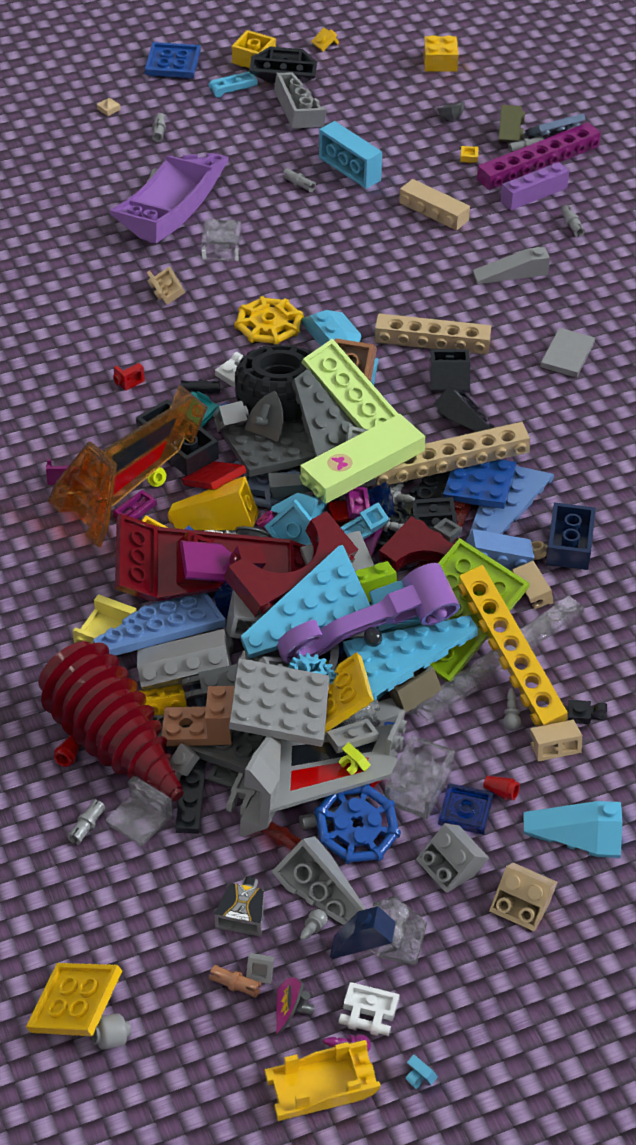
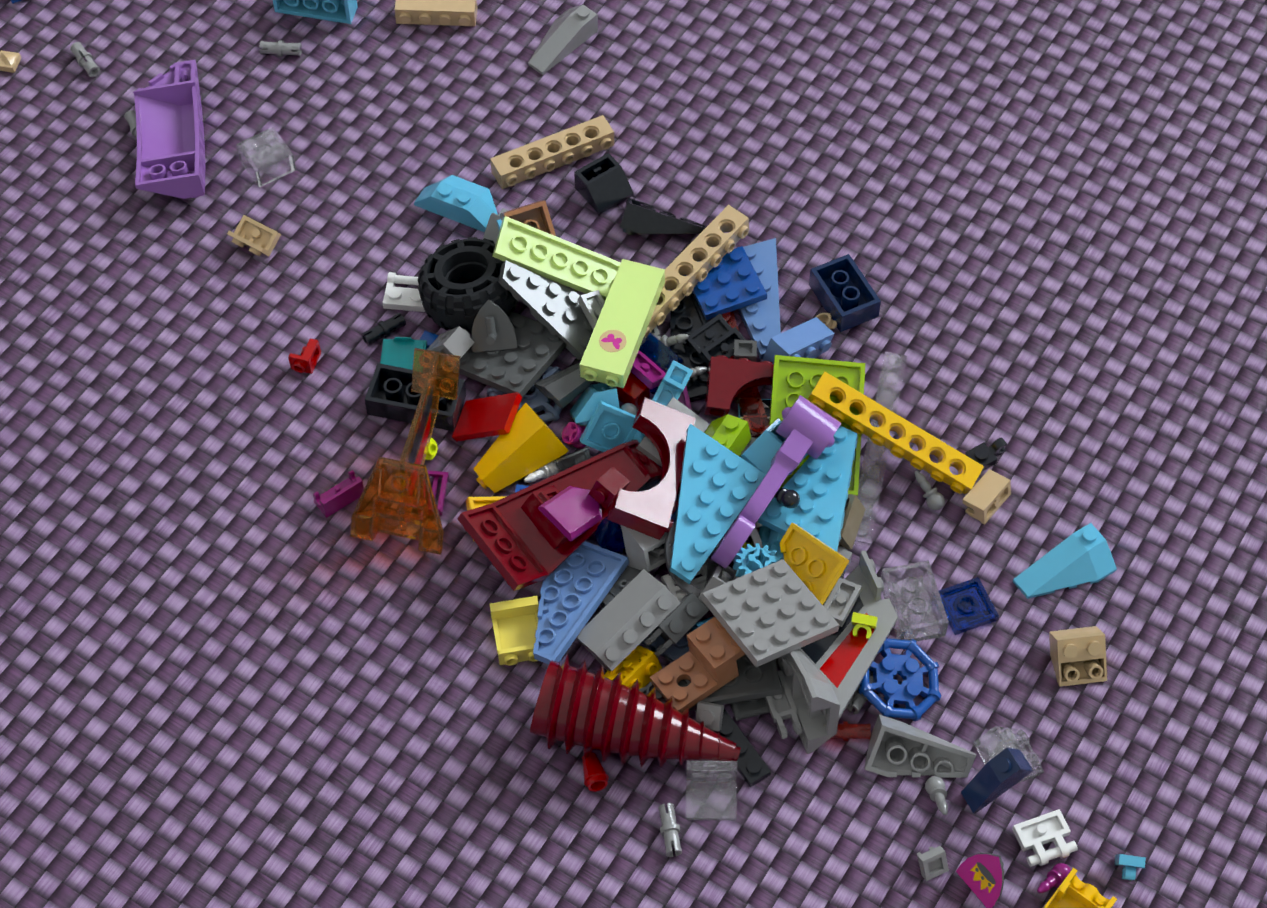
camera: 35 degrees left, 10 degrees up
nougat pin [209,965,262,998] -> none
torso [214,876,264,937] -> none
yellow plate [234,296,304,344] -> none
light grey slope [416,823,489,893] -> none
red cone [483,775,520,801] -> none
tan hinge [512,561,554,609] -> none
light grey tile [541,328,595,377] -> none

